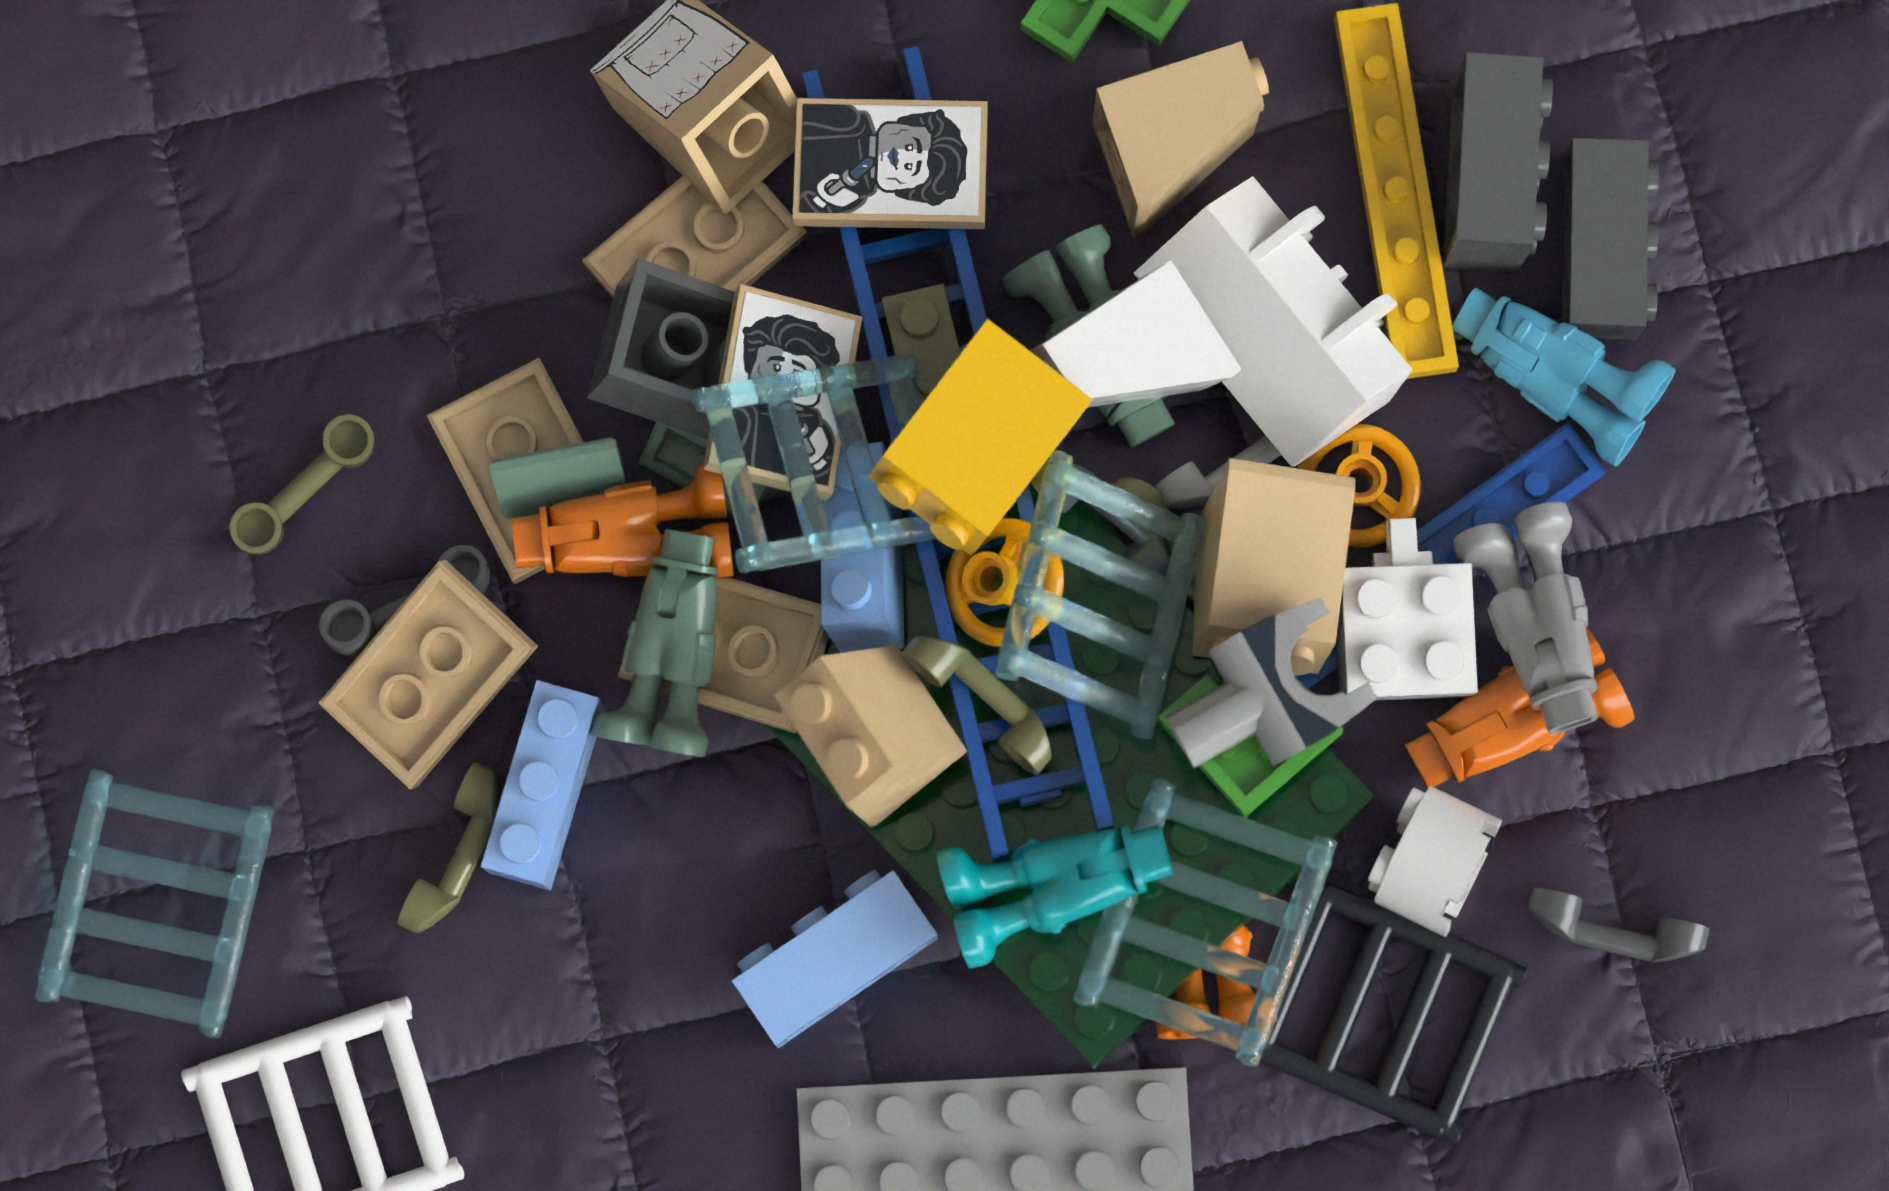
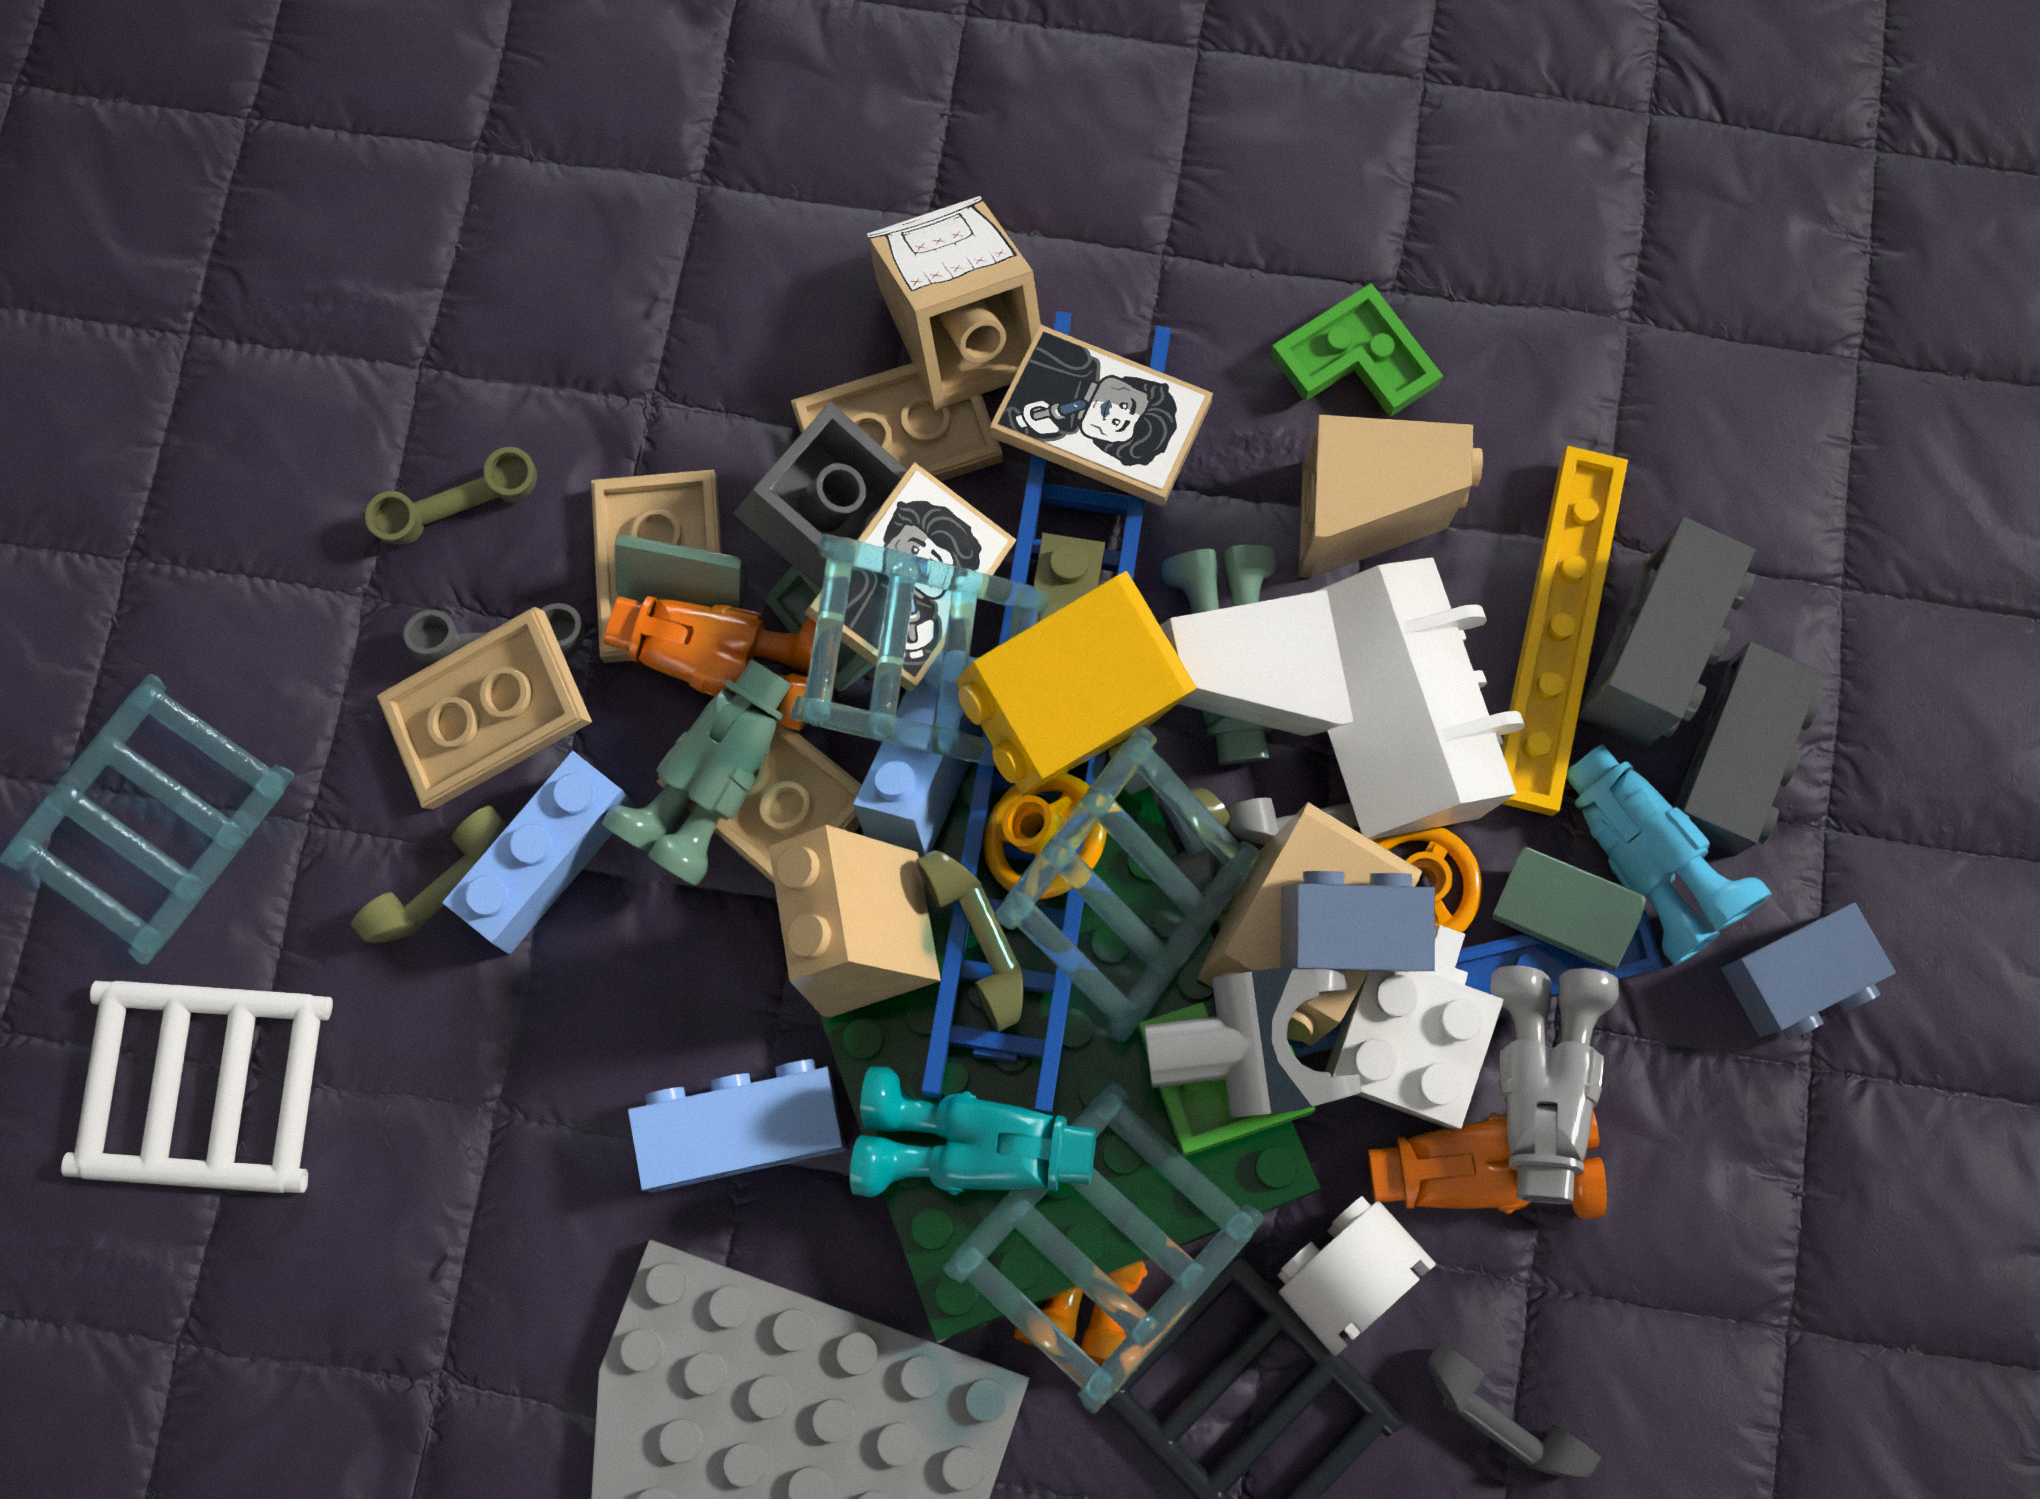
camera: 20 degrees right, 5 degrees down
none -> sand blue brick [1281,871,1435,972]
none -> sand green slope [1492,847,1646,972]
none -> sand blue brick [1721,902,1896,1041]

